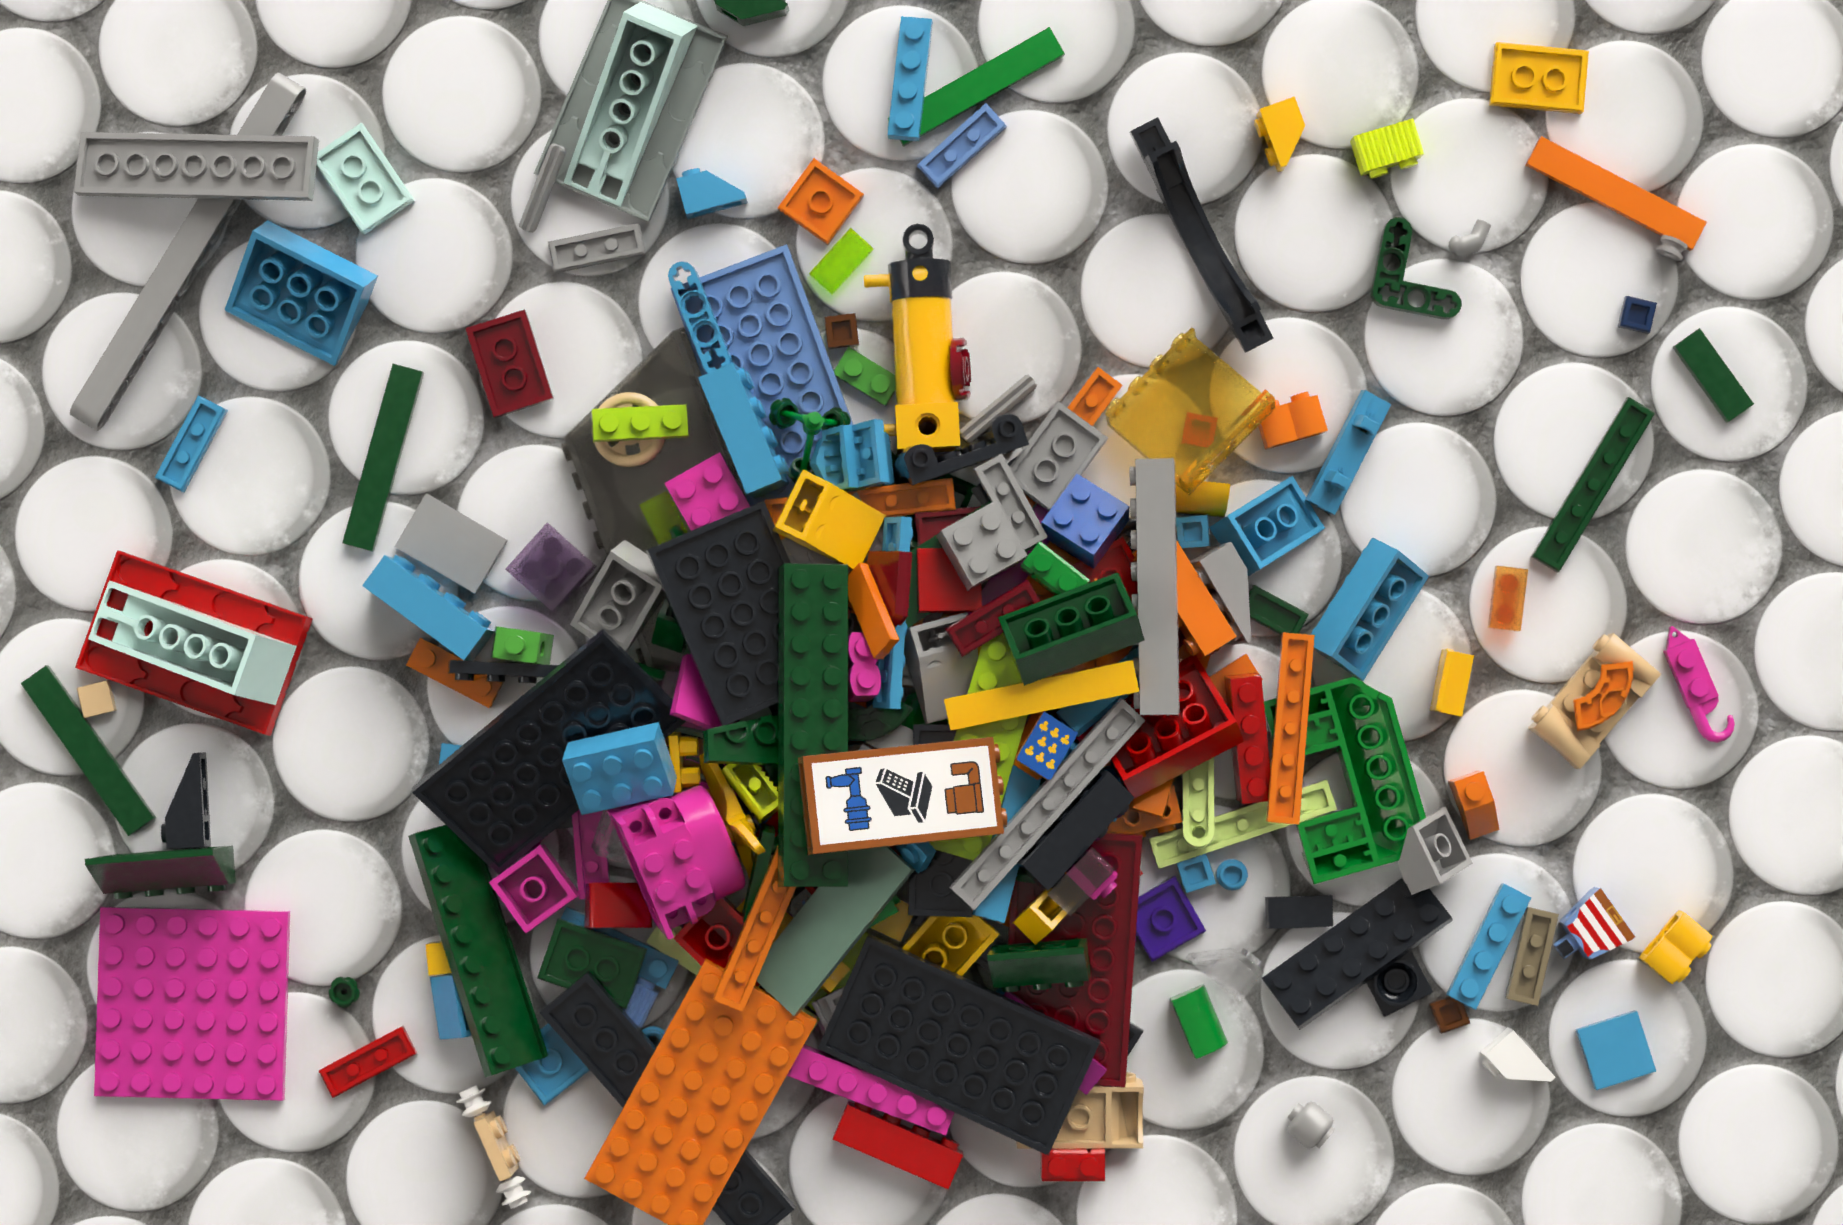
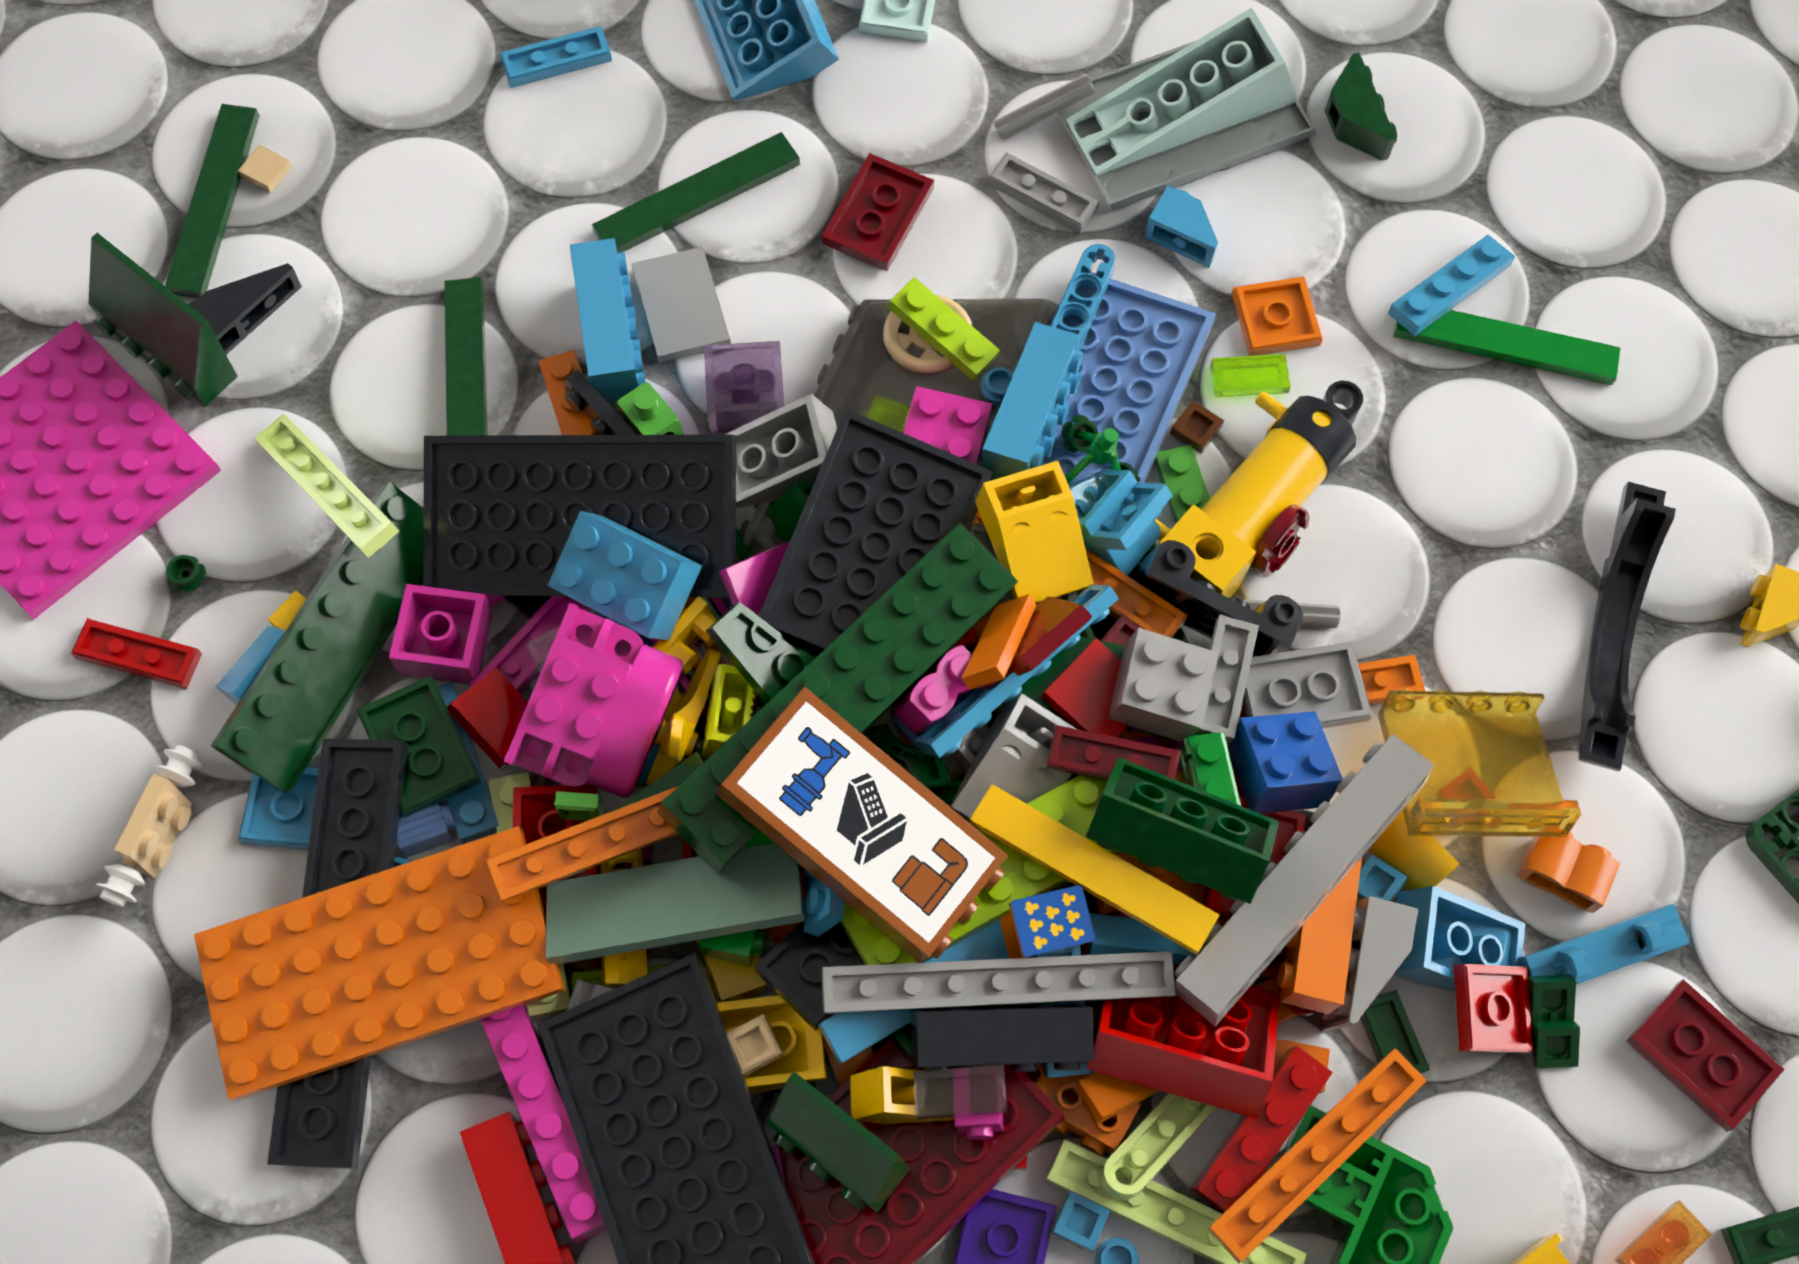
camera: 40 degrees right, 20 degrees down
piece [75,550,313,736] -> none
medium blue tile [917,103,1007,189] -> none
dark azure slope [1311,537,1429,681] -> none
none -> yellowish green plate [254,413,399,558]
none -> dark green tile [444,277,488,435]
none -> bright green tile [554,791,603,821]
none -> tan tile [727,1014,784,1076]
none -> dark azure plate [980,367,1013,405]
none -> tile [1454,964,1533,1053]
none -> dark green slope [1528,975,1580,1069]
none -> dark red plate [1626,979,1785,1132]

